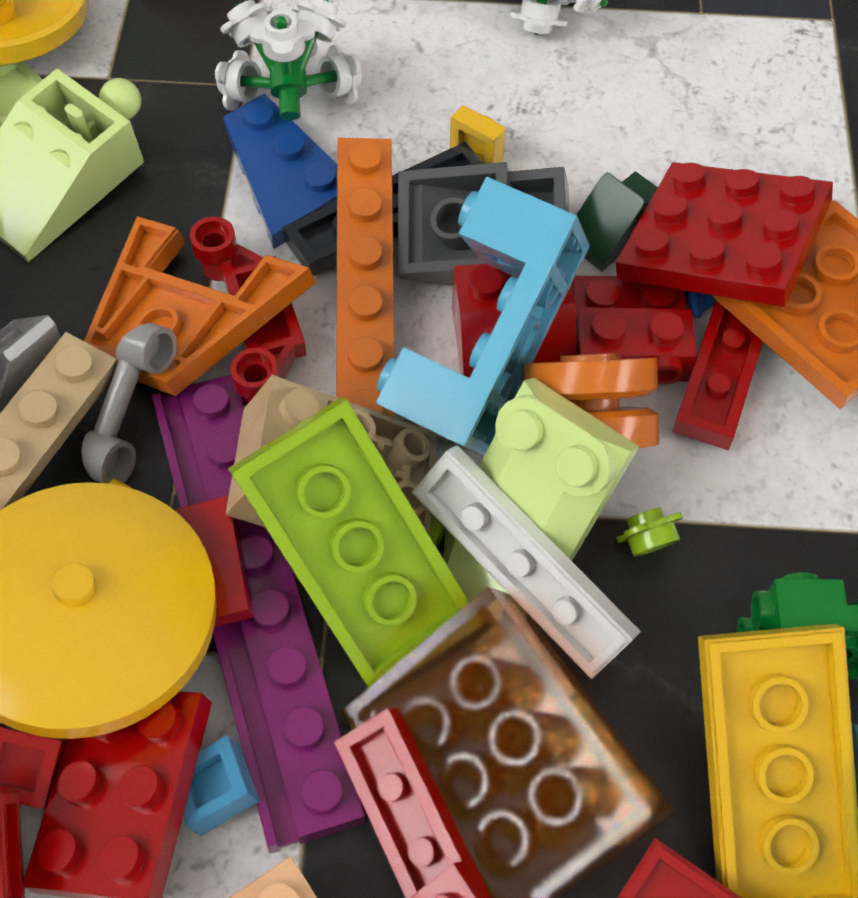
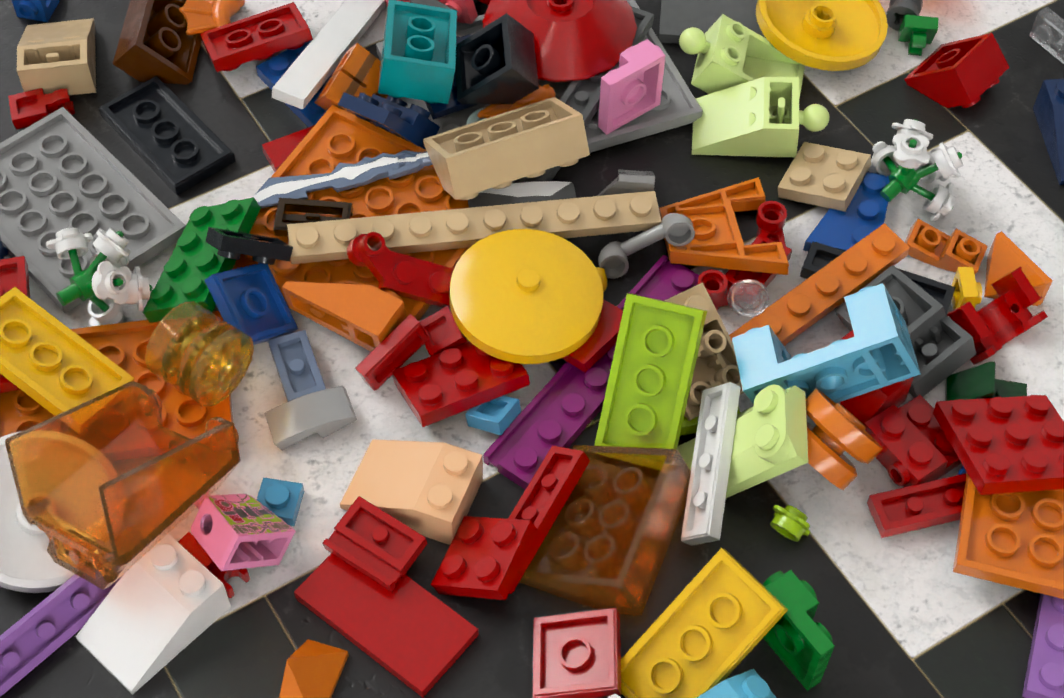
camera: 55 degrees right, 5 degrees down
none -> clear wheel [727,279,769,317]
none -> tan plate [777,142,871,212]
none -> orange slope [905,219,988,274]
none -> red piece [946,267,1048,365]
none -> orange slope [984,231,1053,306]

